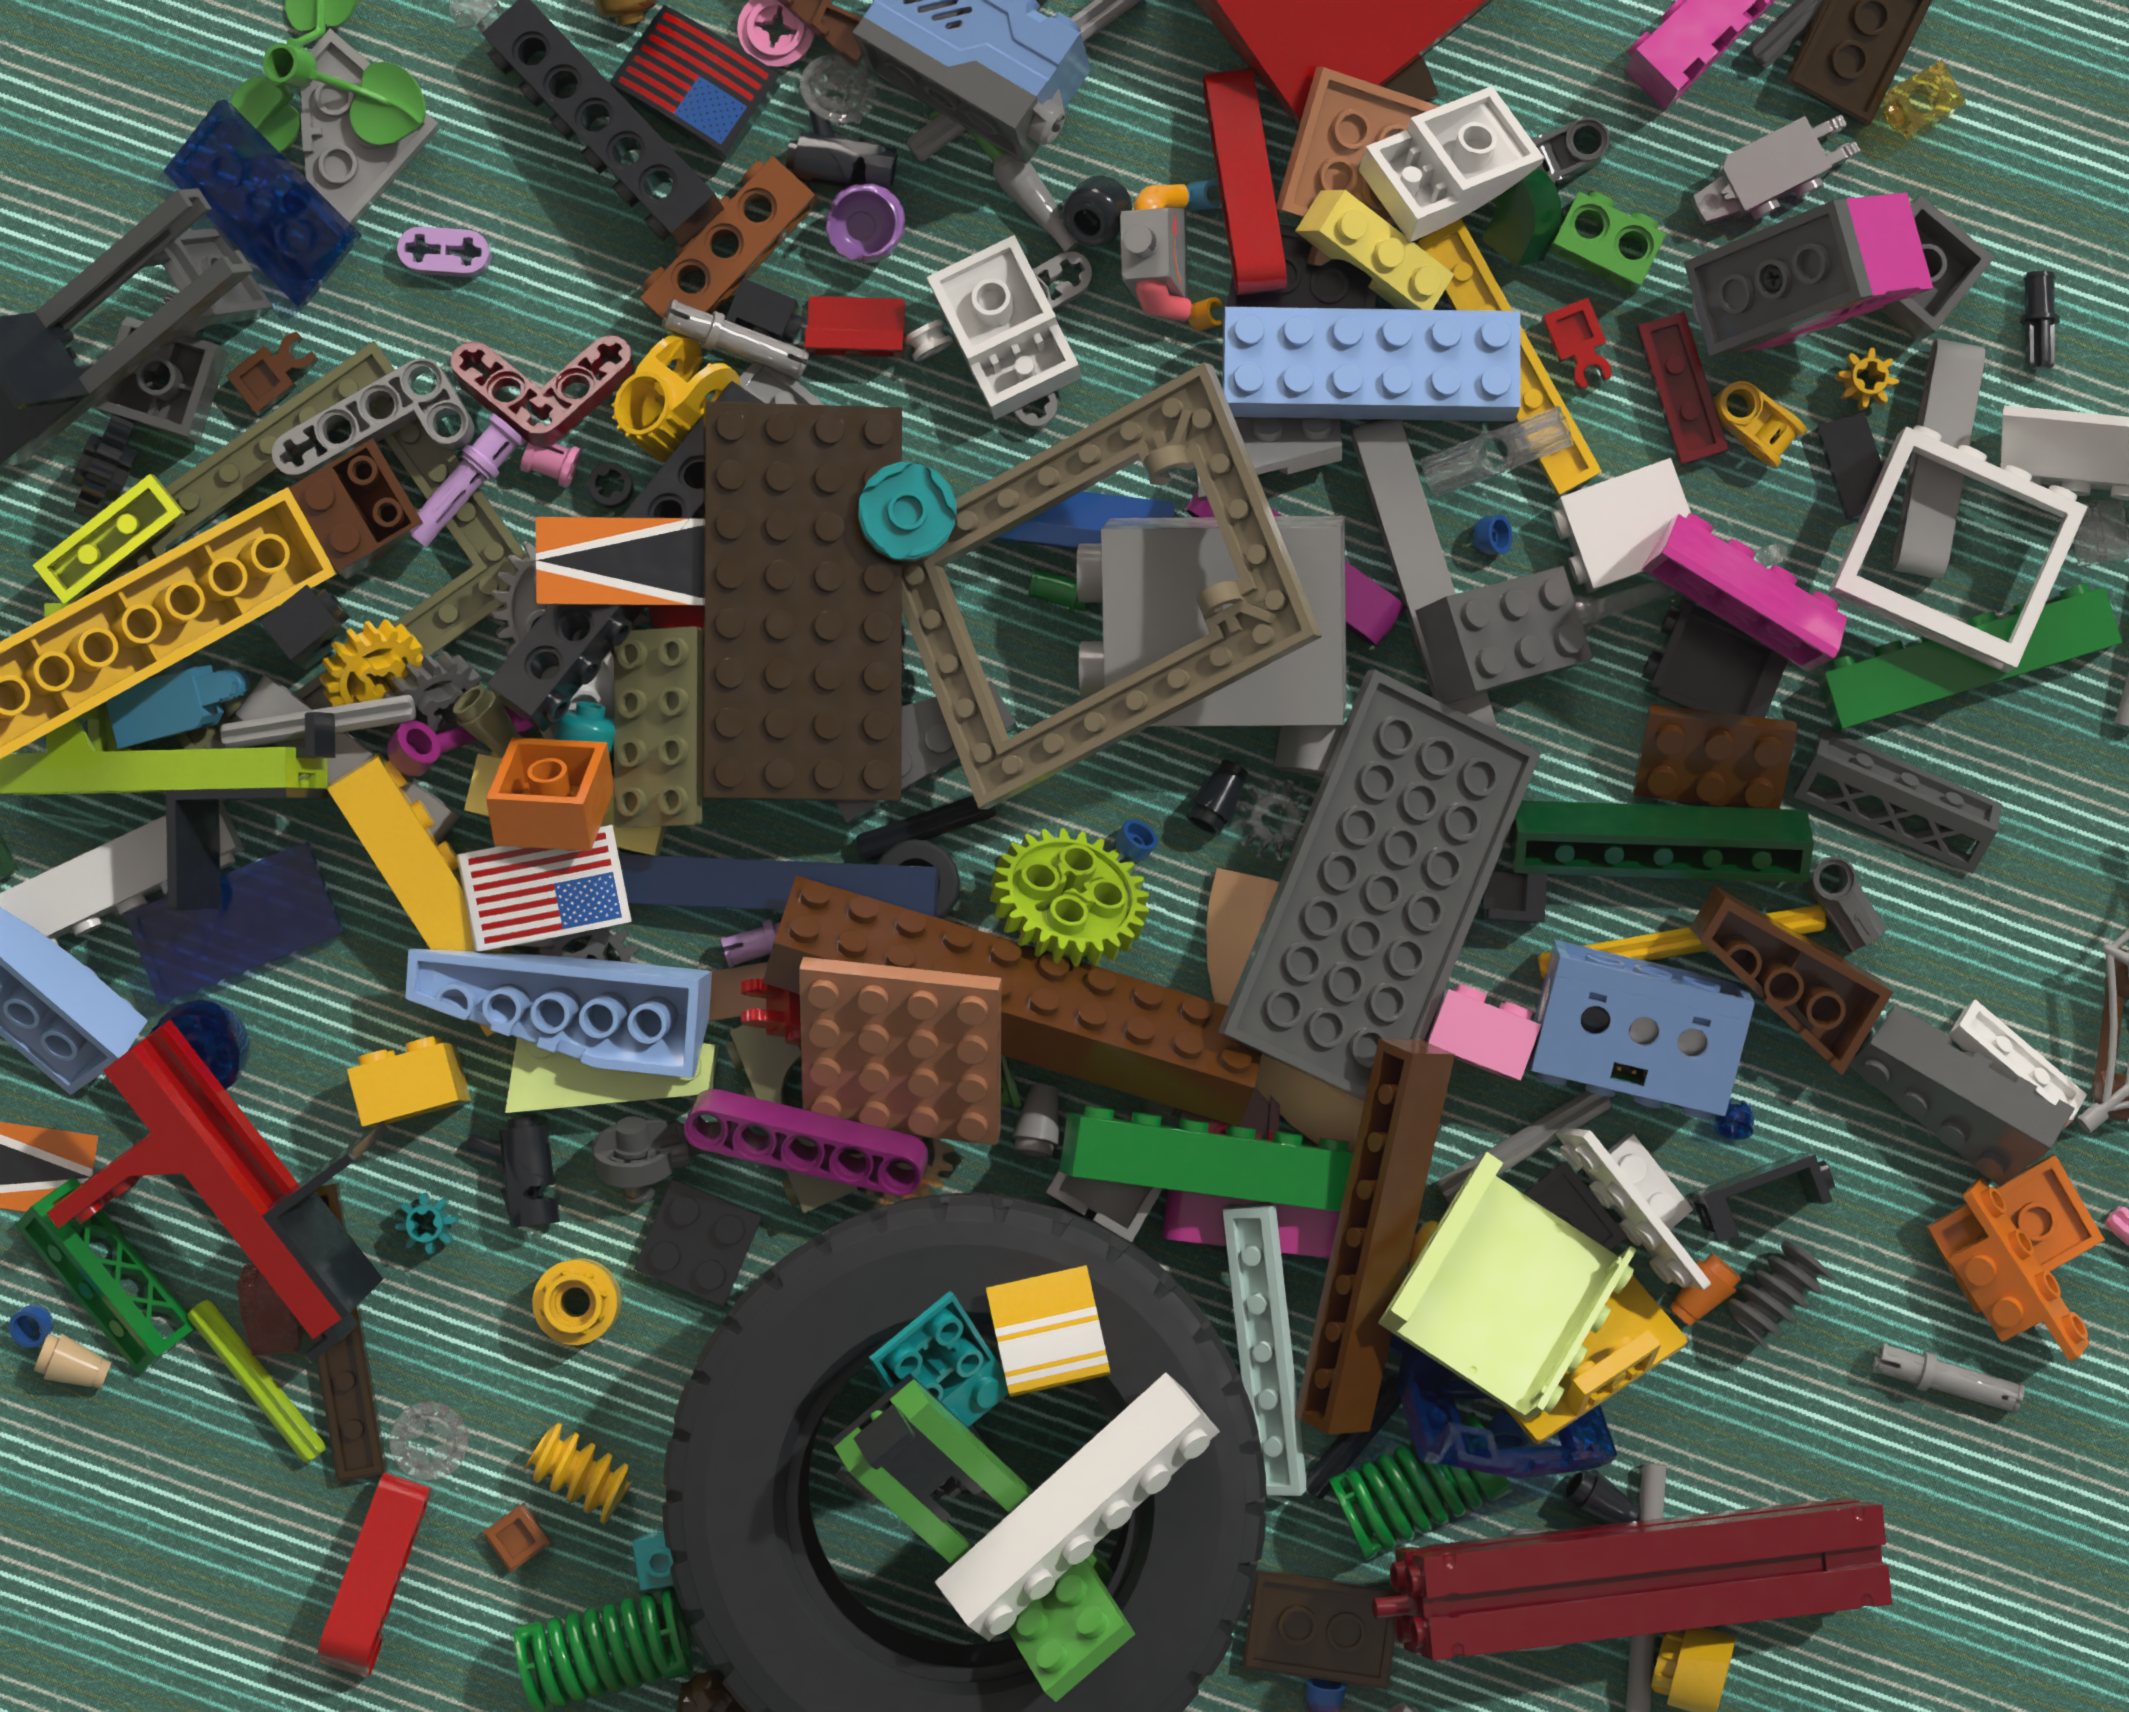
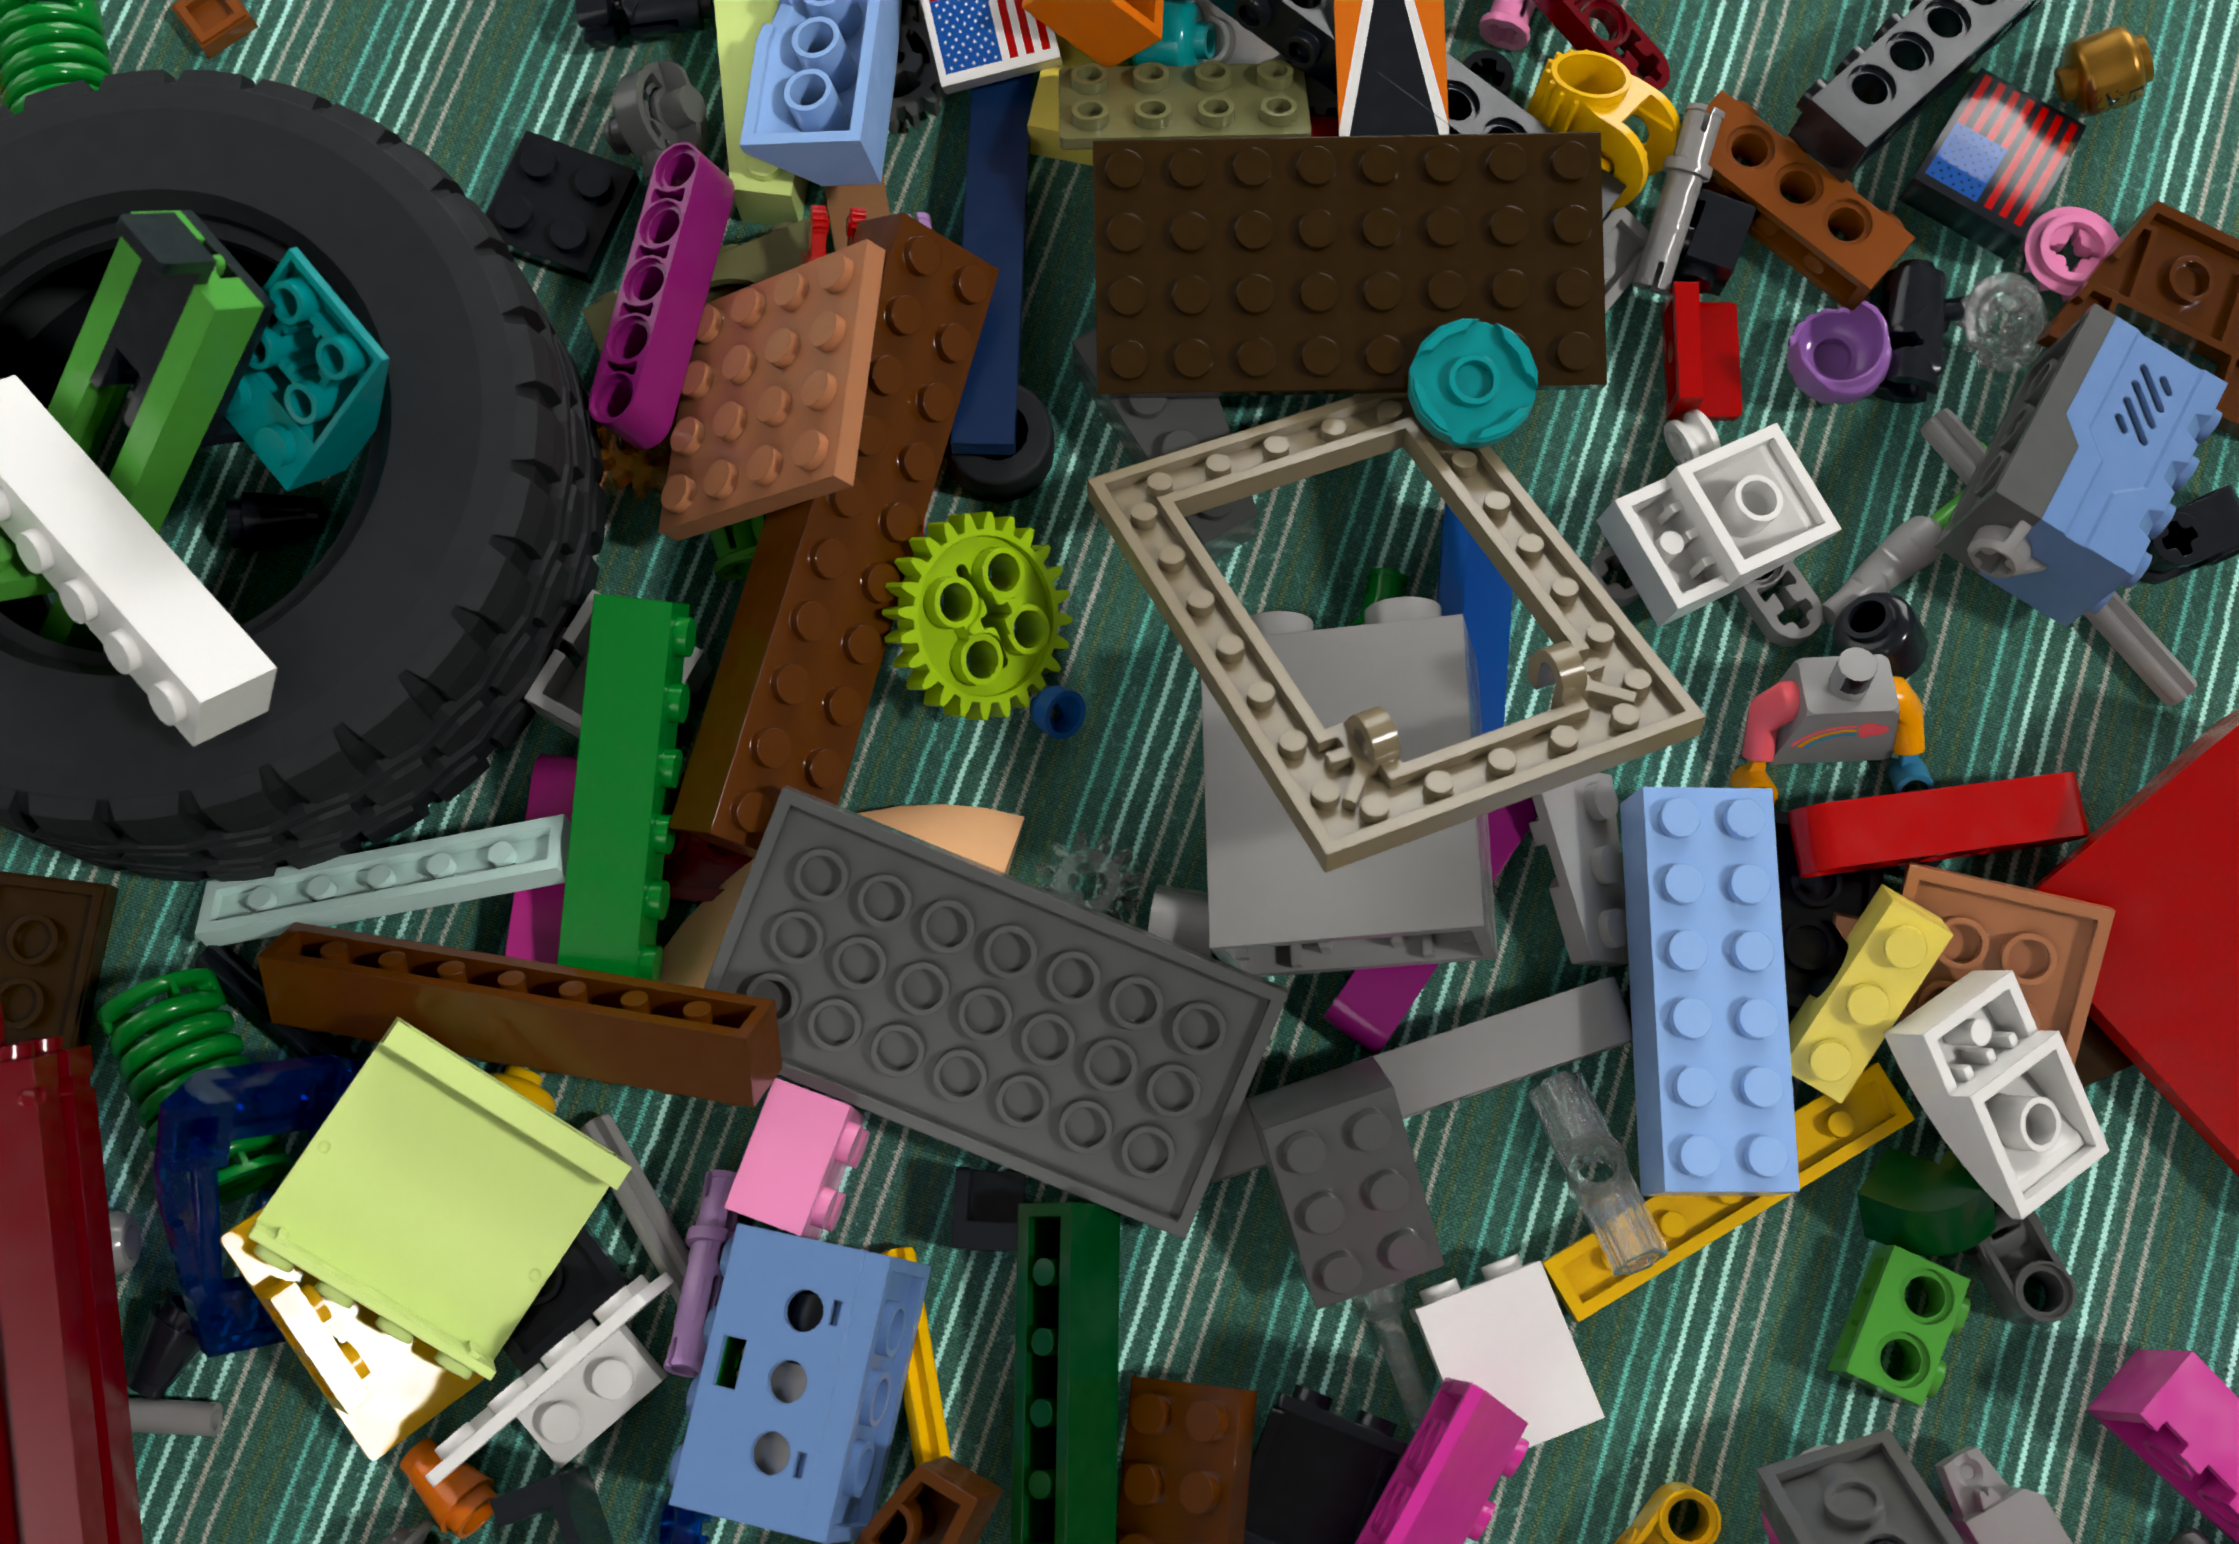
camera: 90 degrees right, 10 degrees down
yellow piece [523,1422,633,1524] -> none
yellow piece [532,1258,622,1345] -> none
black axle [856,795,997,860] -> none
slope [986,1265,1111,1397] -> none
light grey cone [1011,1084,1059,1158] -> none
black cone [1186,759,1248,835] -> none
blue hinge [1471,515,1513,555] -> none
red plate [1541,297,1612,391] -> none
dark red plate [1636,311,1729,466] -> none
none -> lavender pin [663,1170,739,1378]

